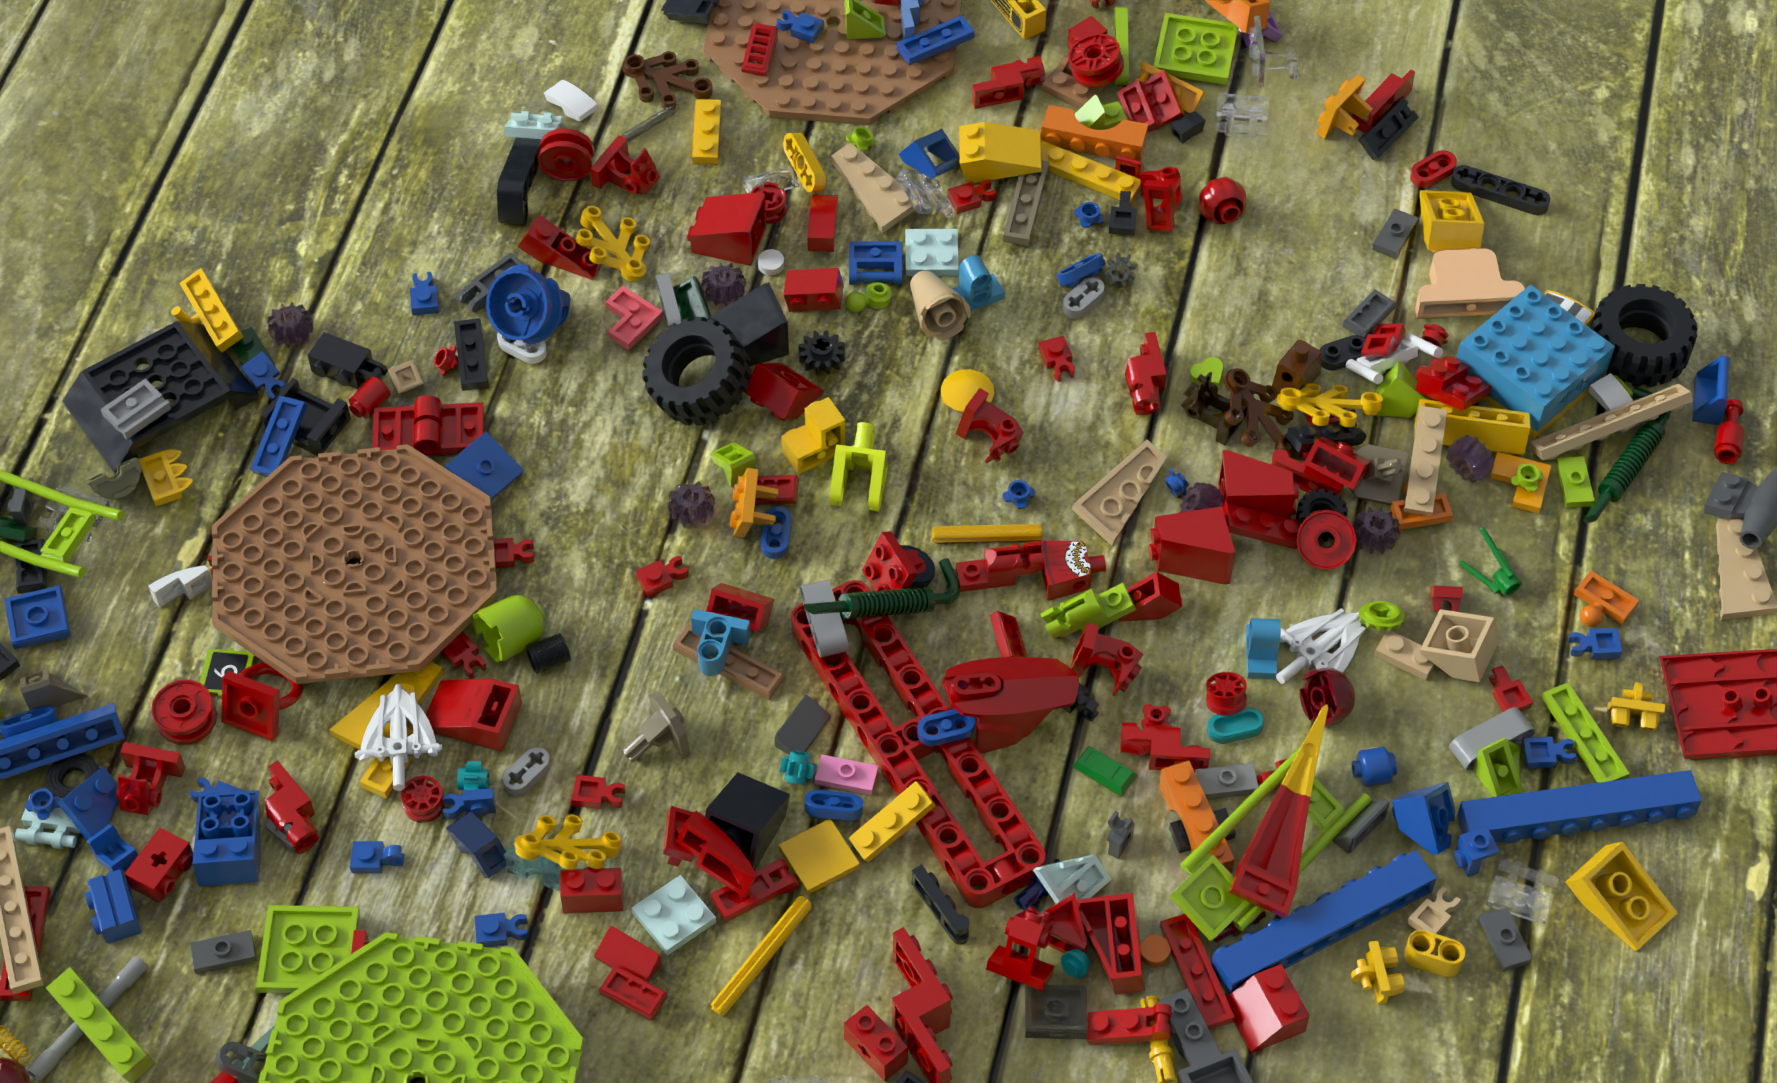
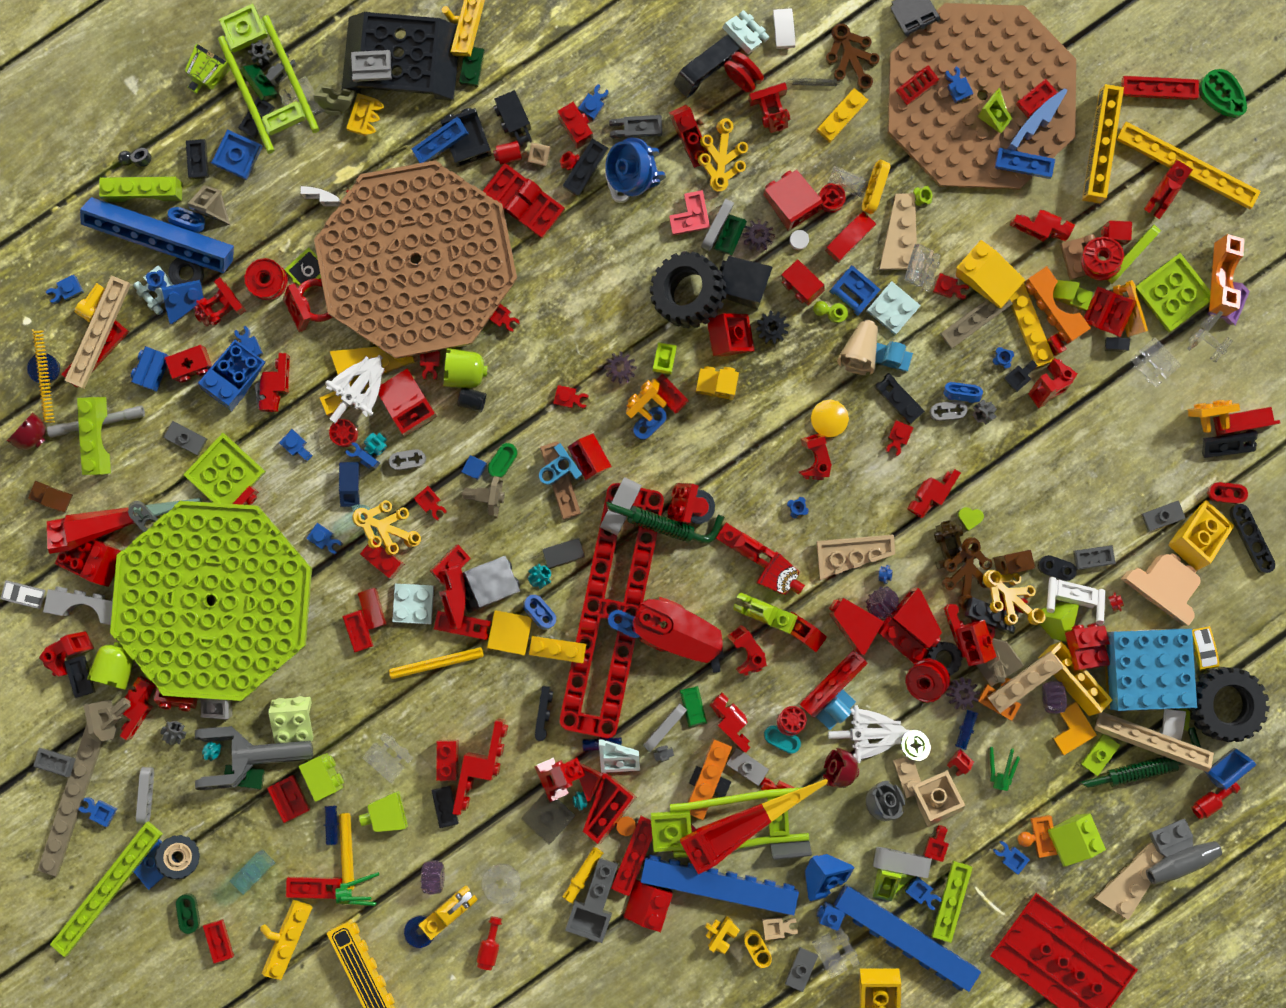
camera: 40 degrees right, 30 degrees up
blue bracket [87,824,138,872] -> none
blue plate [241,351,286,401] -> none
gear [267,302,314,348] -> none
blue plate [445,431,524,500] -> none
bright pink plate [815,755,879,796] -> none
neon yellow piece [829,422,888,512] -> none
blue tile [898,129,960,179] -> none
yellow axle [932,524,1042,543] -> none
red plate [989,610,1028,657] -> none
red plate [1086,1003,1172,1045] -> none
red plate [1141,704,1171,728] -> none
red plant [1199,177,1246,225] -> none
blue head [1351,746,1397,787] -> none
red slope [1361,323,1406,357] -> none
lime plate [1511,463,1544,492] -> none
yellow hips [1607,682,1665,732] -> none
none -> blue slope [462,455,487,480]
none -> green tile [488,443,518,478]
none -> red brick [557,101,593,149]
none -> light grey beam [643,703,687,752]
none -> red plate [799,650,868,718]
none -> dark grey cylinder [866,781,905,822]
none -> black plate [874,373,925,425]
none -> clear blue pin [955,709,979,750]
none -> lime slope [1048,813,1106,867]

